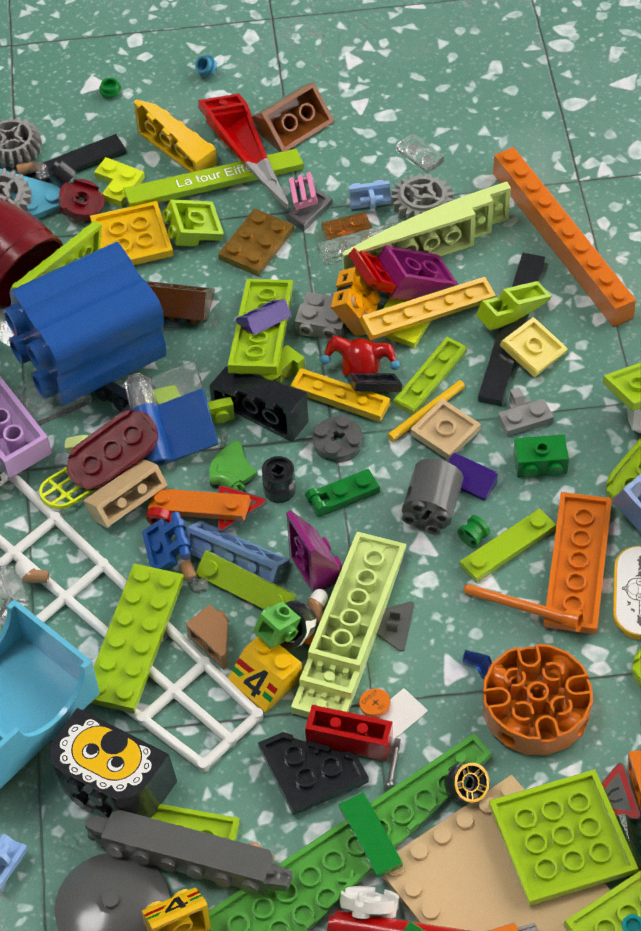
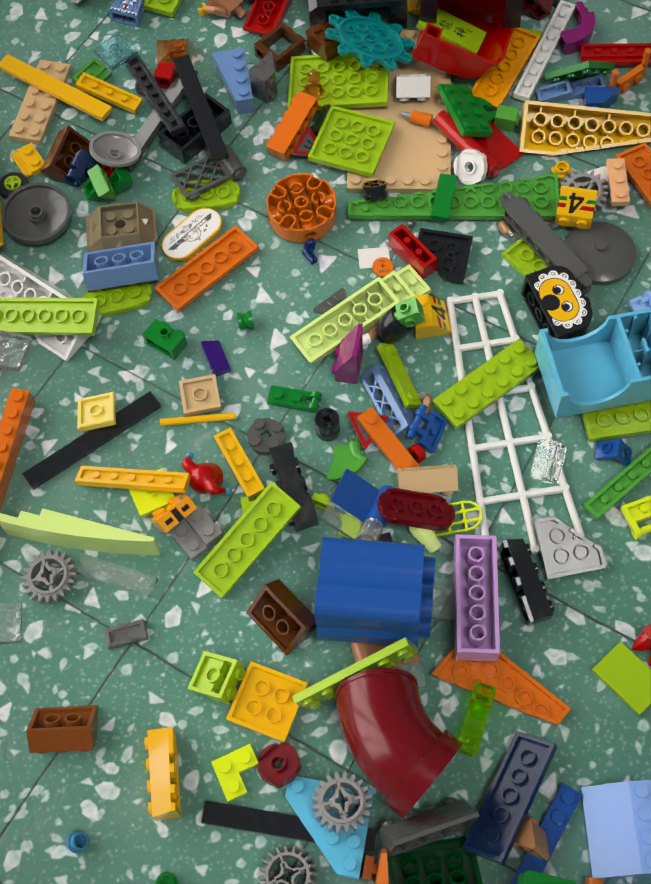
camera: 140 degrees left, 10 degrees up
arm [15,559,49,583] -> none
arm [16,162,49,179] -> none
black plate [47,160,77,189] -> none
lime tile [124,149,304,207] -> none
medium nougat slope [186,604,229,670] -> none
red plate [198,93,289,209] -> none
pearl gold plate [218,208,294,277] -> none
slope [236,299,291,334] -> none
bright pink tile [289,172,318,210] -> none
clear orange plate [321,212,372,245] -> none
light blue hips [348,180,391,210] -> none
red plate [348,248,398,294] -> none
black plate [348,373,402,394] -> none
magenta slope [378,245,459,301] -> none
lime tile [393,337,467,415] -> none
dark grey cylinder [402,458,464,534] -> none
lime plate [460,508,556,583] -> none
orange piece [463,584,584,632] -> none
lime slope [476,281,552,330] -> none
light grey hinge [498,388,554,437] -> none

